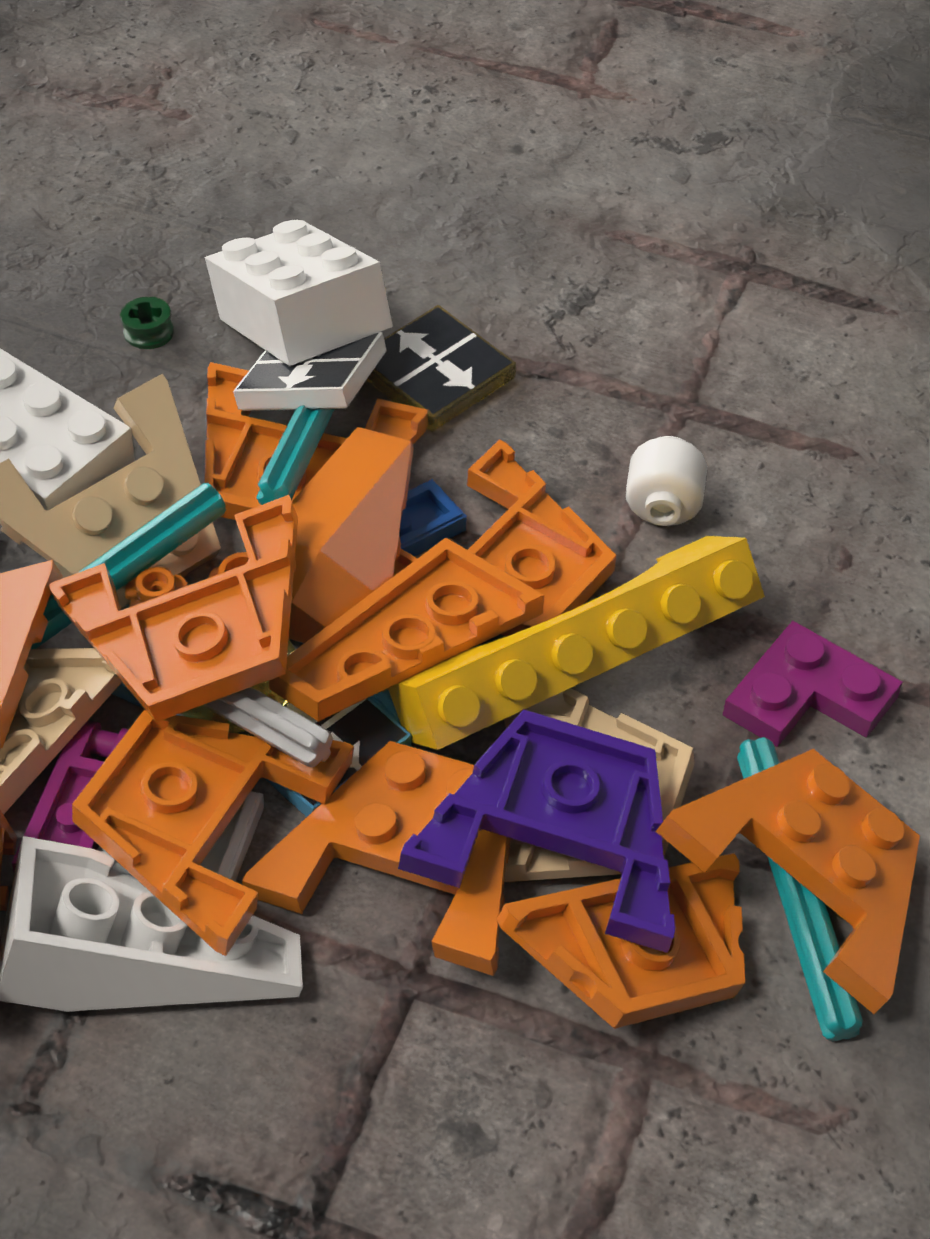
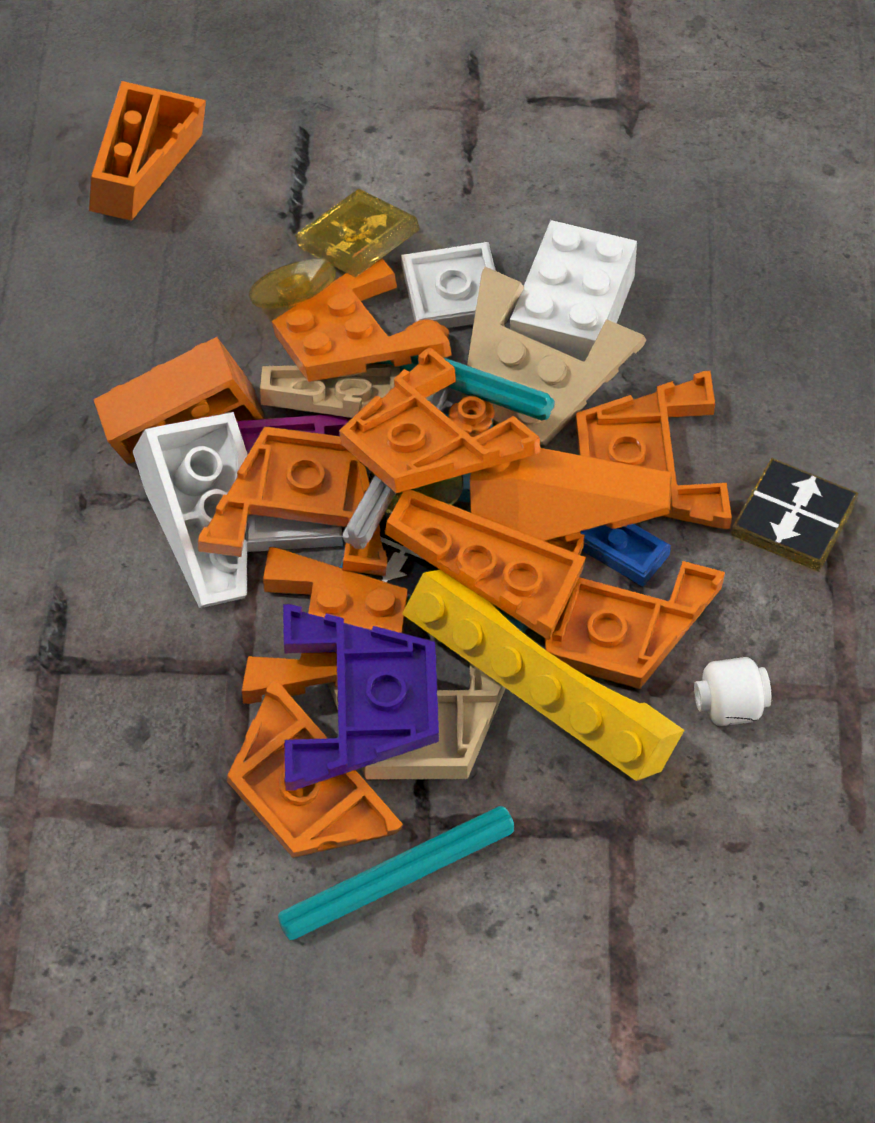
camera: 75 degrees right, 5 degrees up
dark green bush [120,297,174,349] -> none
white brick [205,220,393,366] -> none
tile [233,332,387,411] -> none
teal axle [256,405,335,505] -> none
orange wing [655,749,920,1014] -> none
magenta plate [722,620,903,747] -> none

